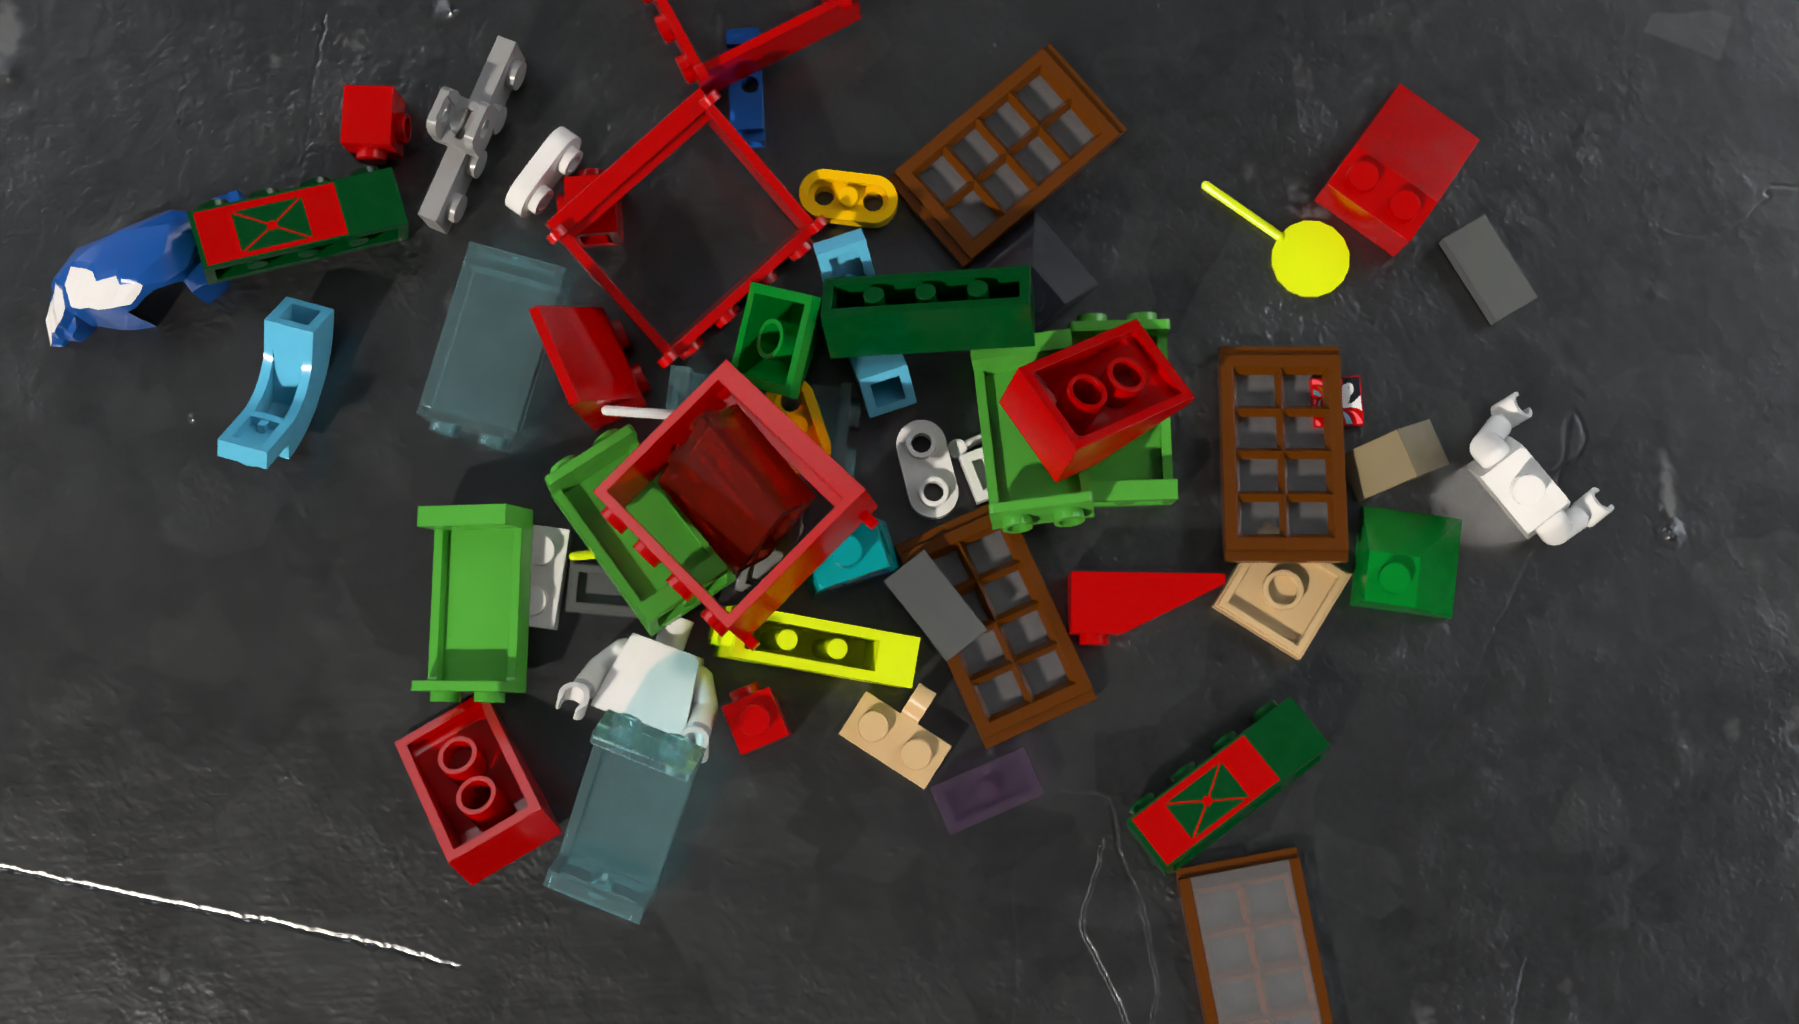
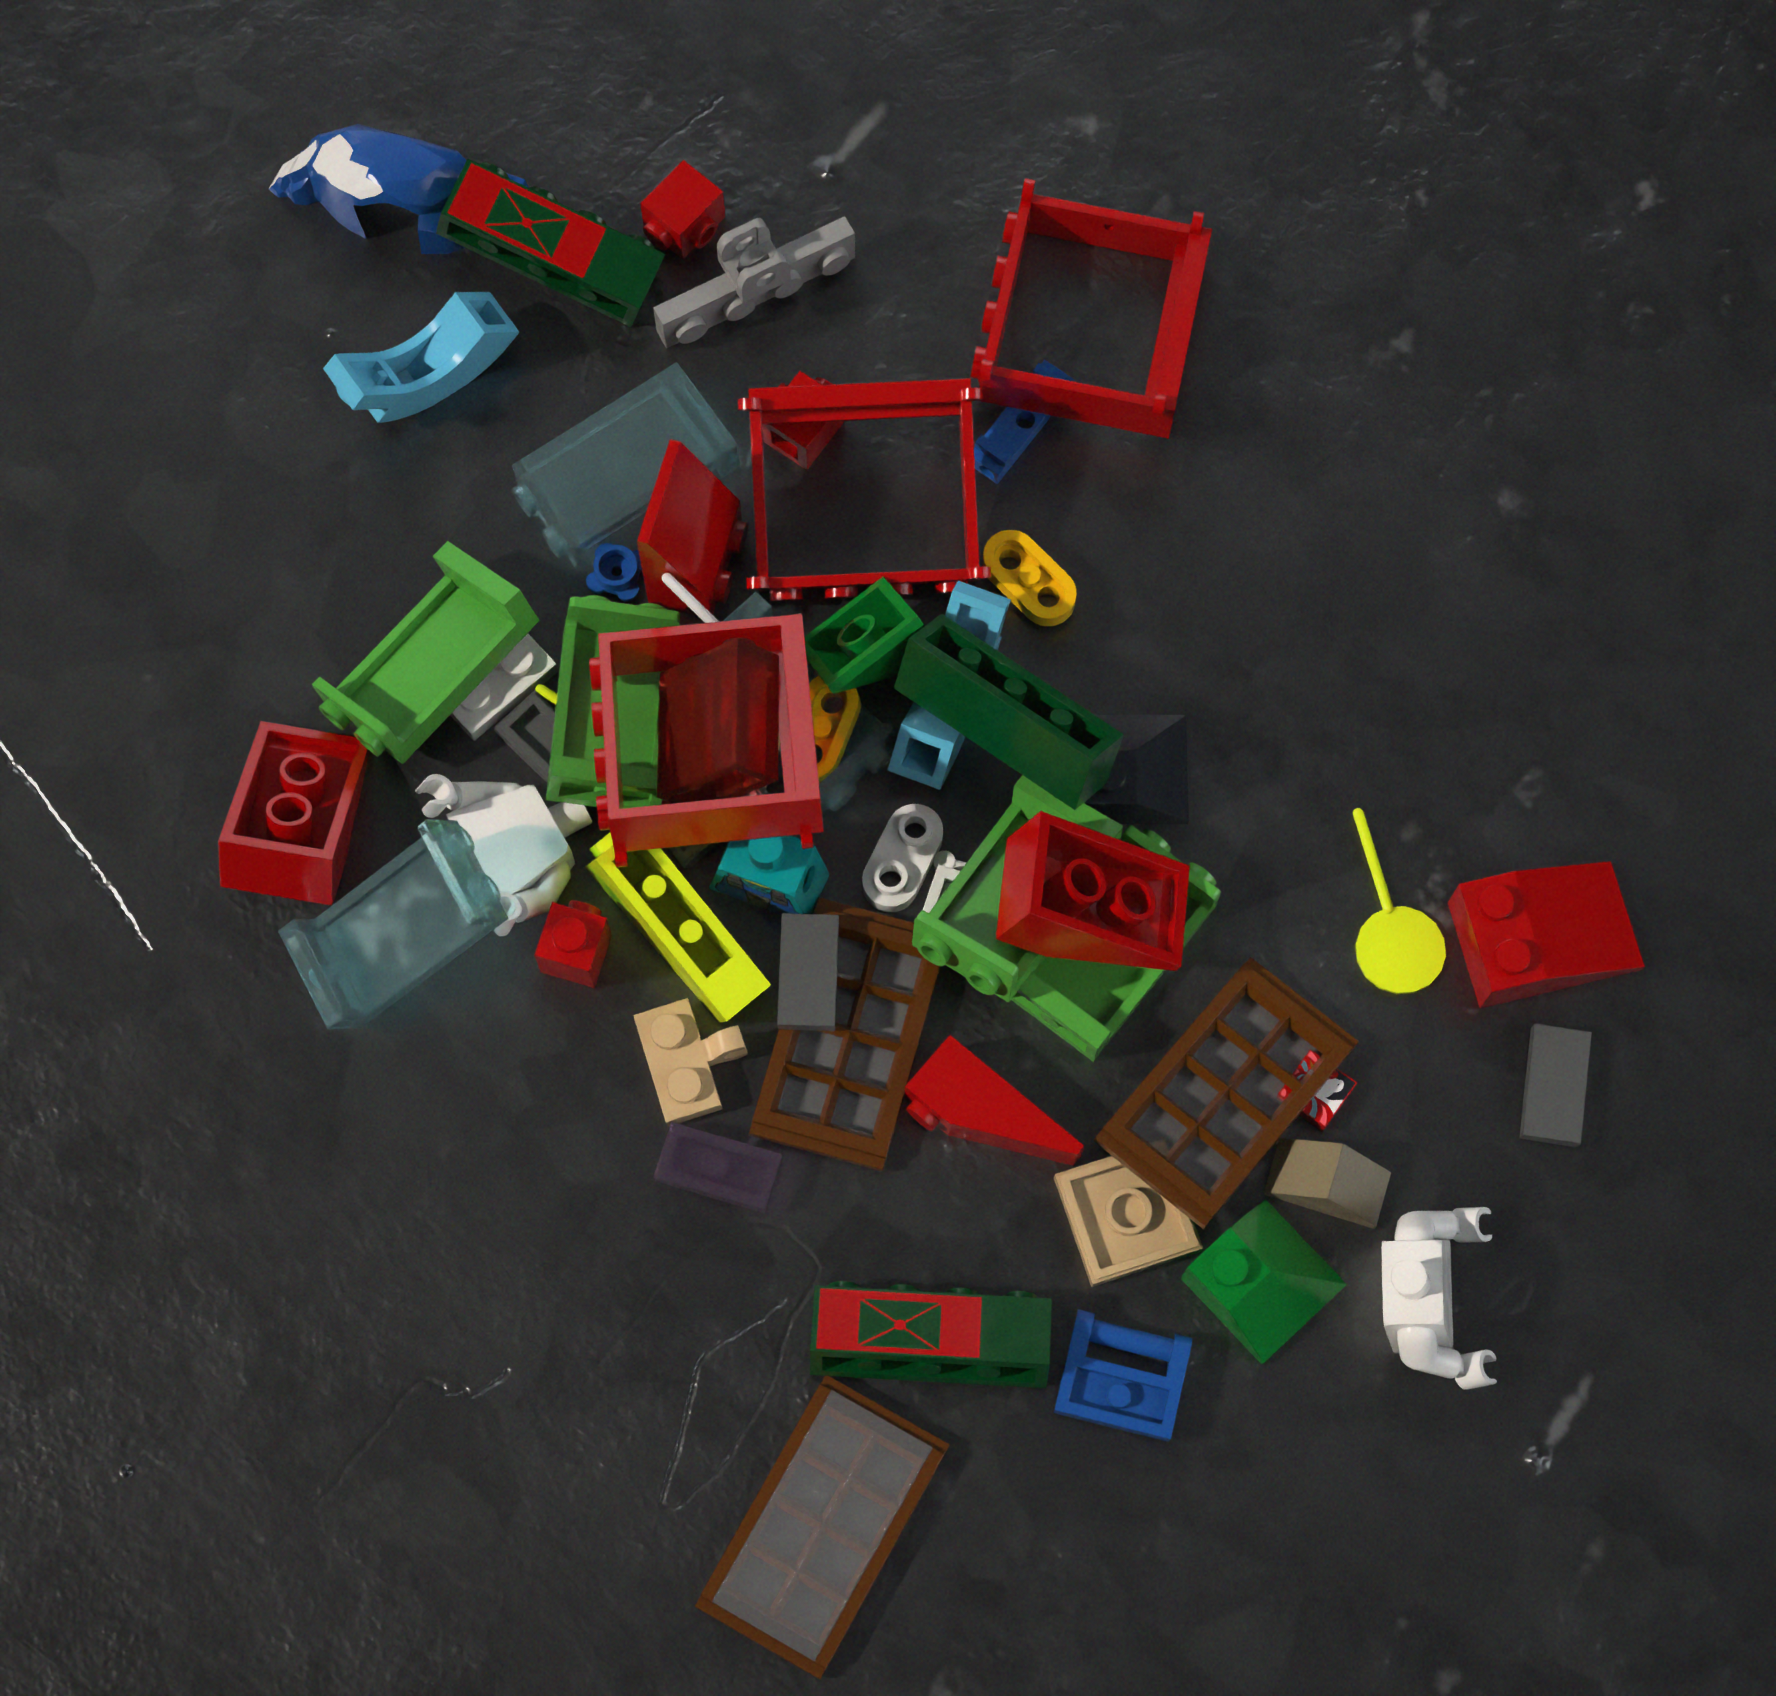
camera: 40 degrees right, 10 degrees down
white plate [505,126,583,218] -> none
reddish brown piece [887,43,1127,268] -> none
none -> blue plate [586,543,642,602]
none -> blue plate [1053,1309,1193,1442]

